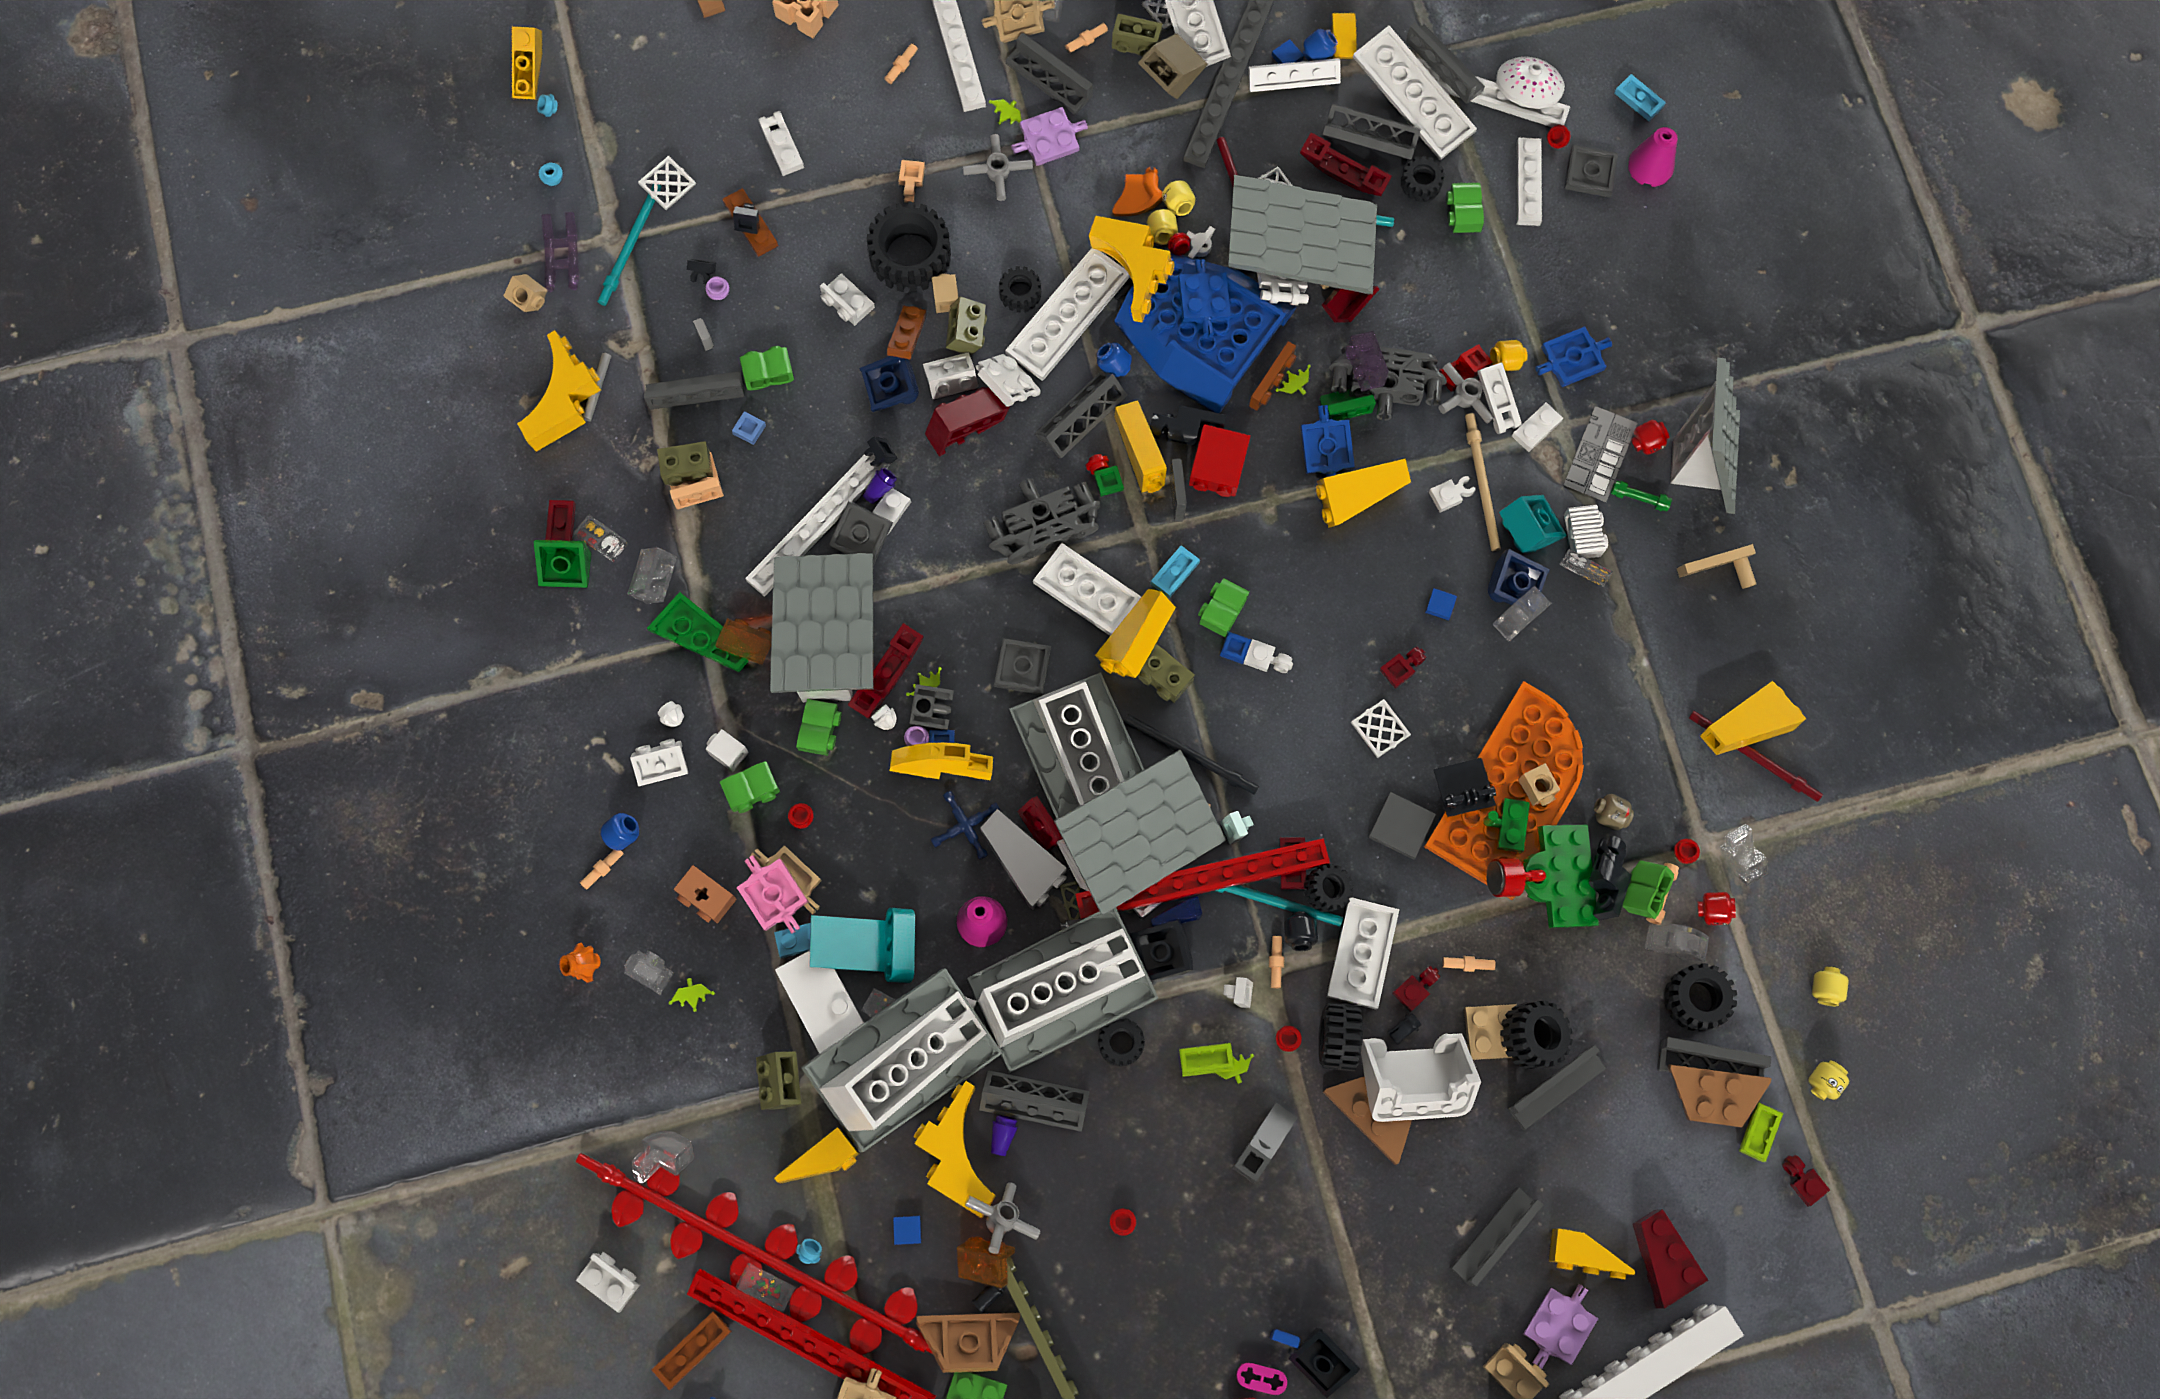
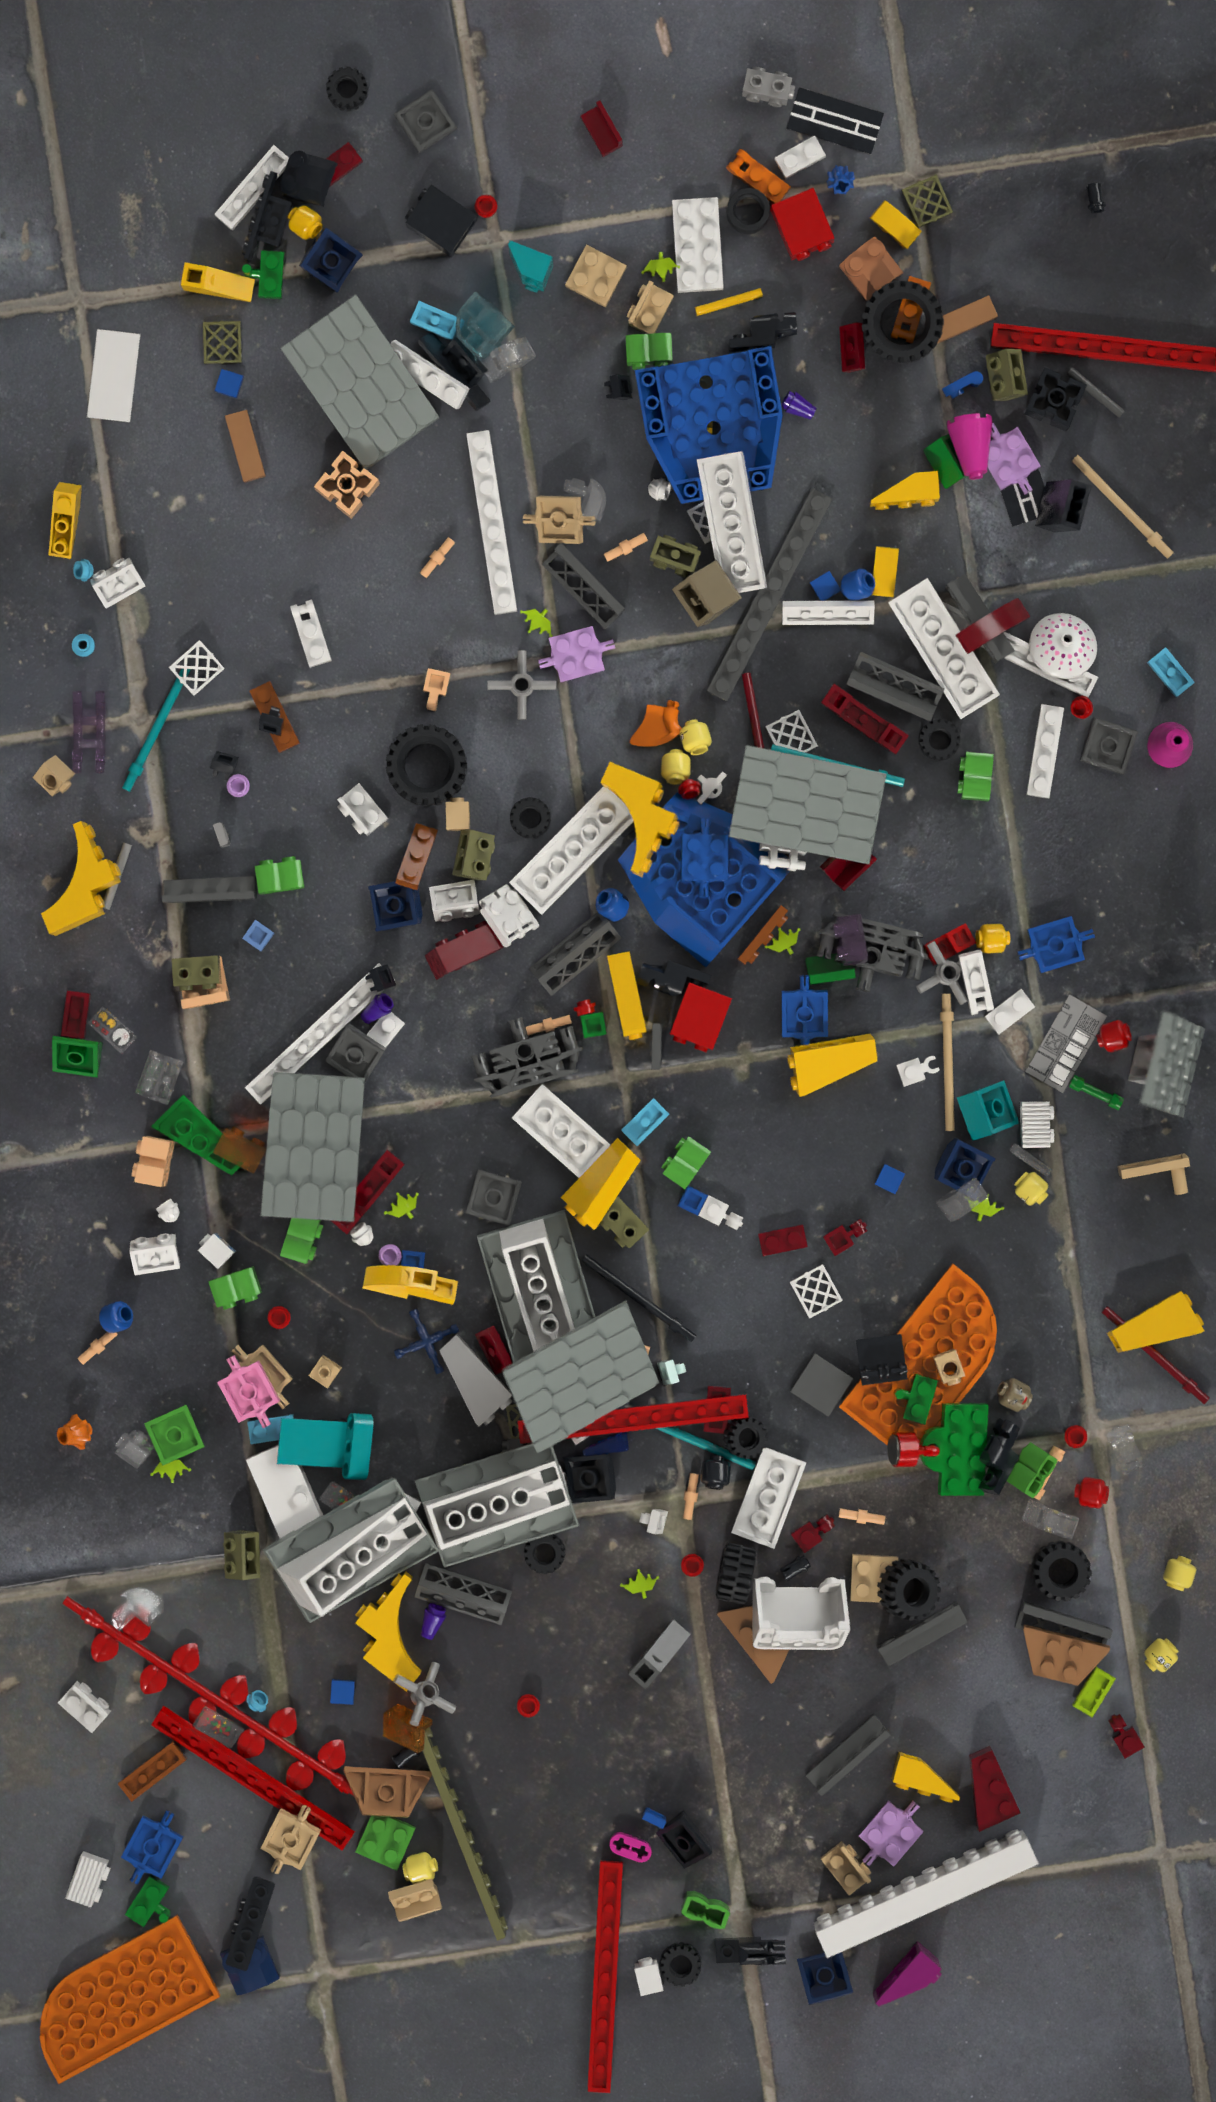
camera: 10 degrees right, 15 degrees up
nougat brick [674,865,737,924] -> none
yellow slope [774,1127,859,1183] -> none
dark grey brick [909,684,954,730] -> none
dark pink cone [957,896,1007,947] -> none
lime plate [1179,1043,1234,1077] -> none
none -> white bracket [90,558,145,609]
none -> light nougat brick [132,1136,175,1187]
none -> bright green plate [144,1405,205,1466]
none -> tan brick [309,1355,342,1389]
none -> light nougat bar [526,1015,572,1035]
none -> dark red plate [758,1224,808,1256]
none -> dark red slope [955,598,1030,655]
none -> lime piece [965,1194,1004,1221]
none -> light yellow head [1014,1172,1049,1206]

